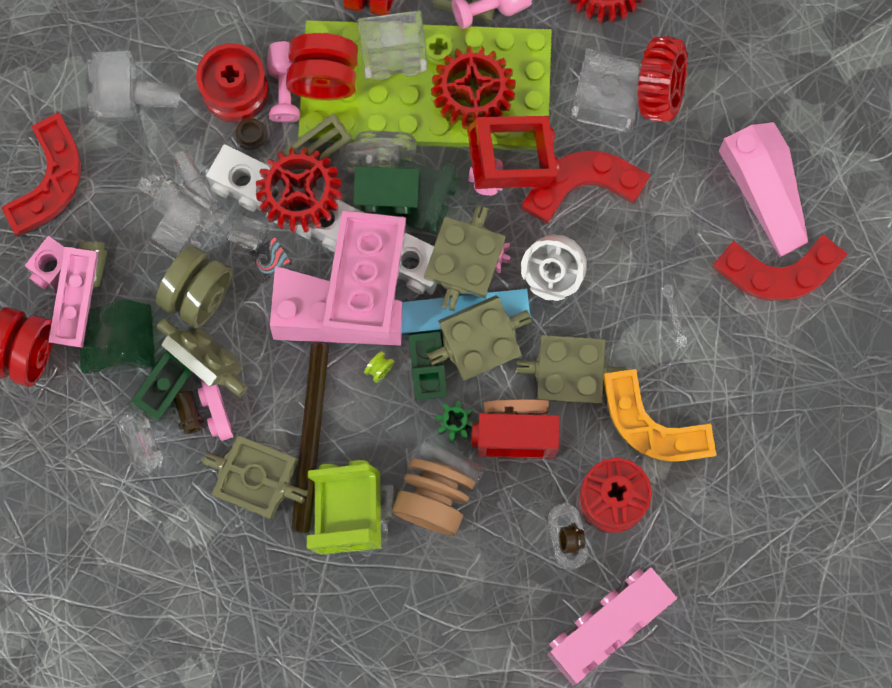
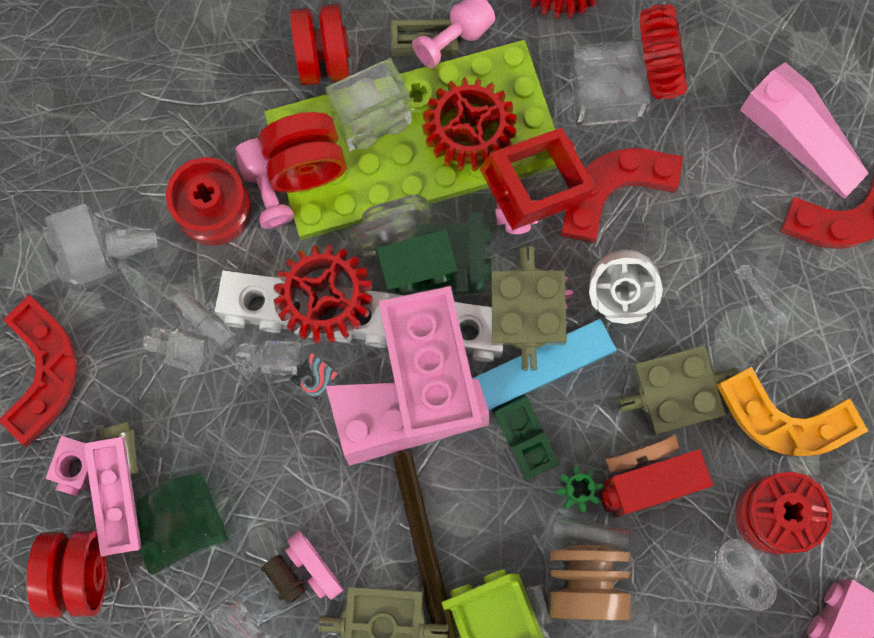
camera: 20 degrees left, 0 degrees up
dark green brick [127,350,192,423] -> none
clear brick [148,186,218,260] -> none
olive wheel [156,245,233,329] -> none
olive plate [156,318,248,398] -> none
dark brown plate [235,118,267,150] -> none
olive tile [283,113,353,173] -> none
lime bush [364,351,394,383] -> none
olive plate [427,295,532,381] -> none
dark brown plate [559,523,585,556] -> none

